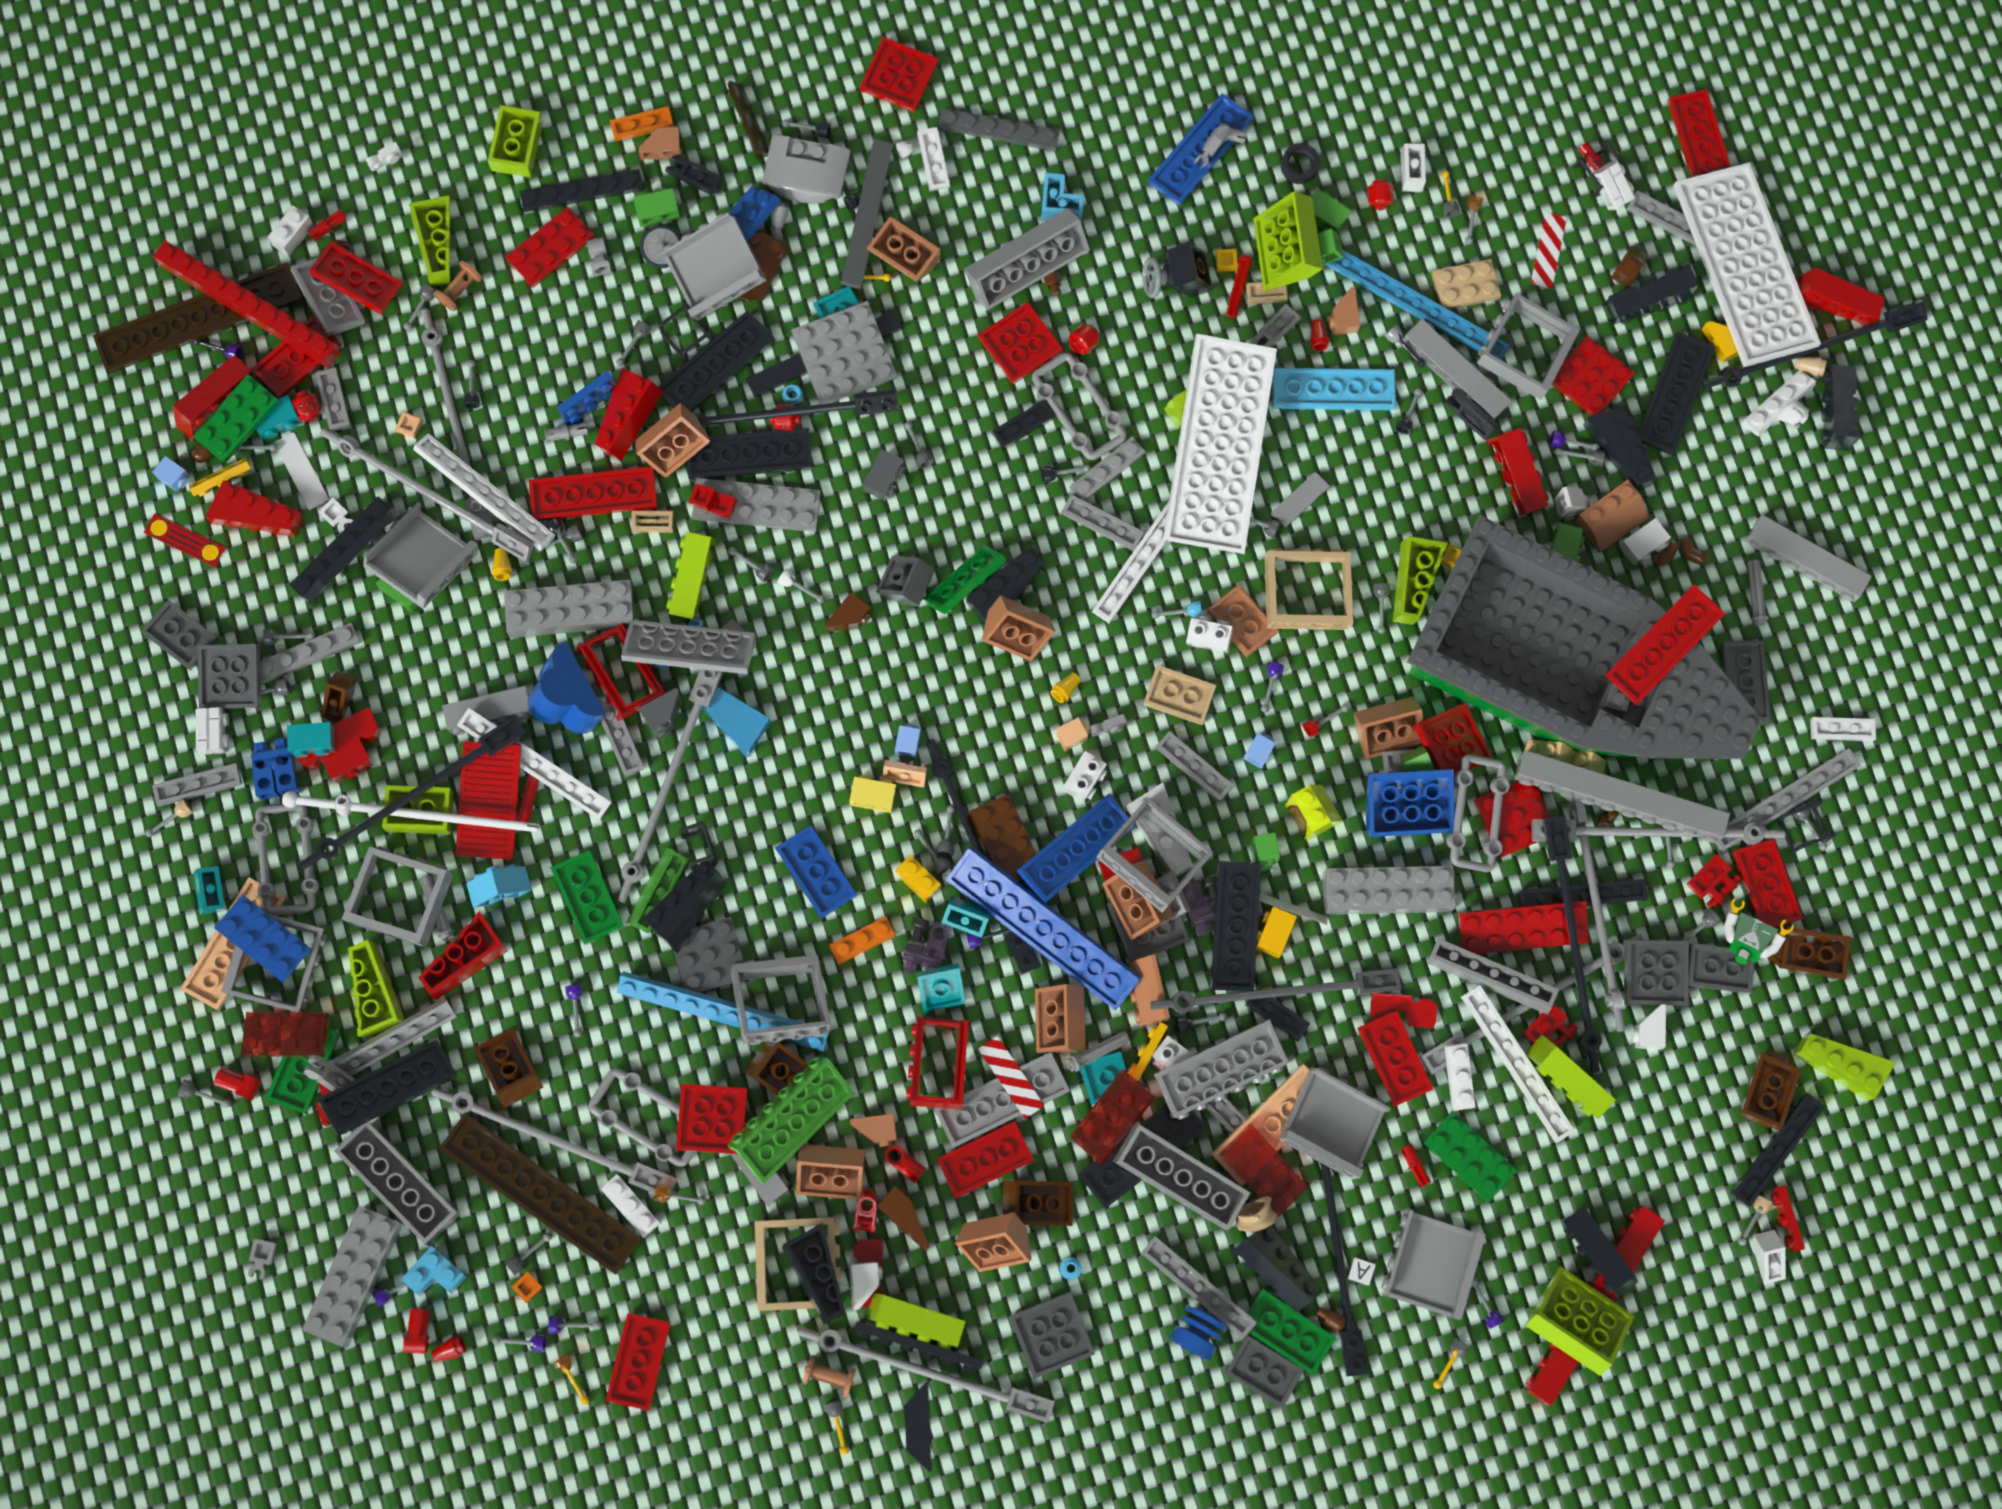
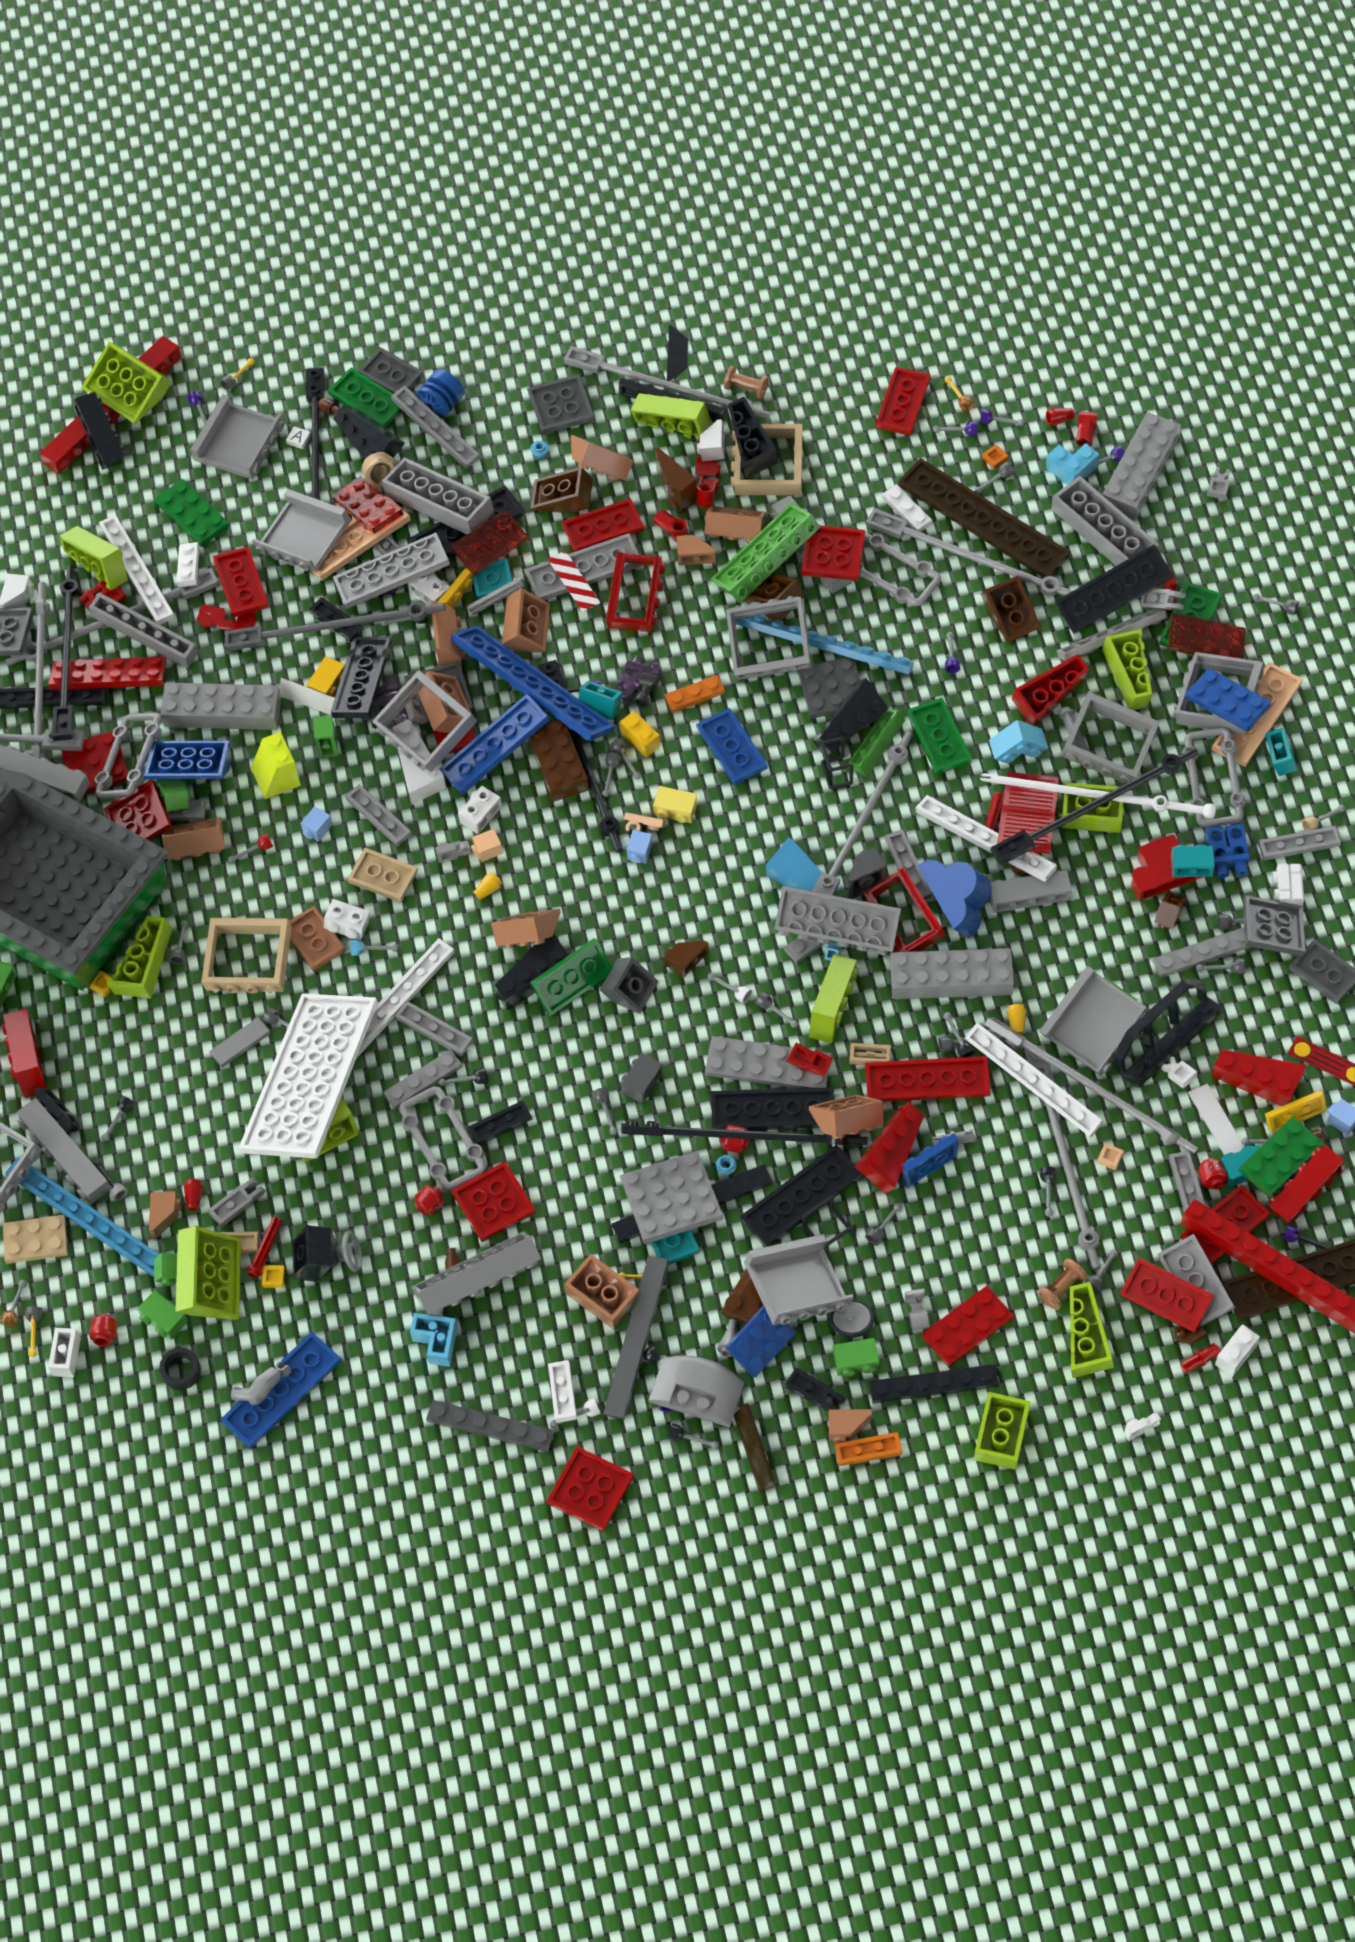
camera: 165 degrees left, 15 degrees down
red piece [214,1067,262,1101] -> none
hinge [653,1184,706,1205] -> none
hinge [824,1400,849,1455] -> none
teal plate [916,964,966,1012] -> none
hinge [1261,662,1284,713] -> none
medium azure tile [1272,368,1396,410] -> none
red axle [1400,1143,1431,1187] -> none

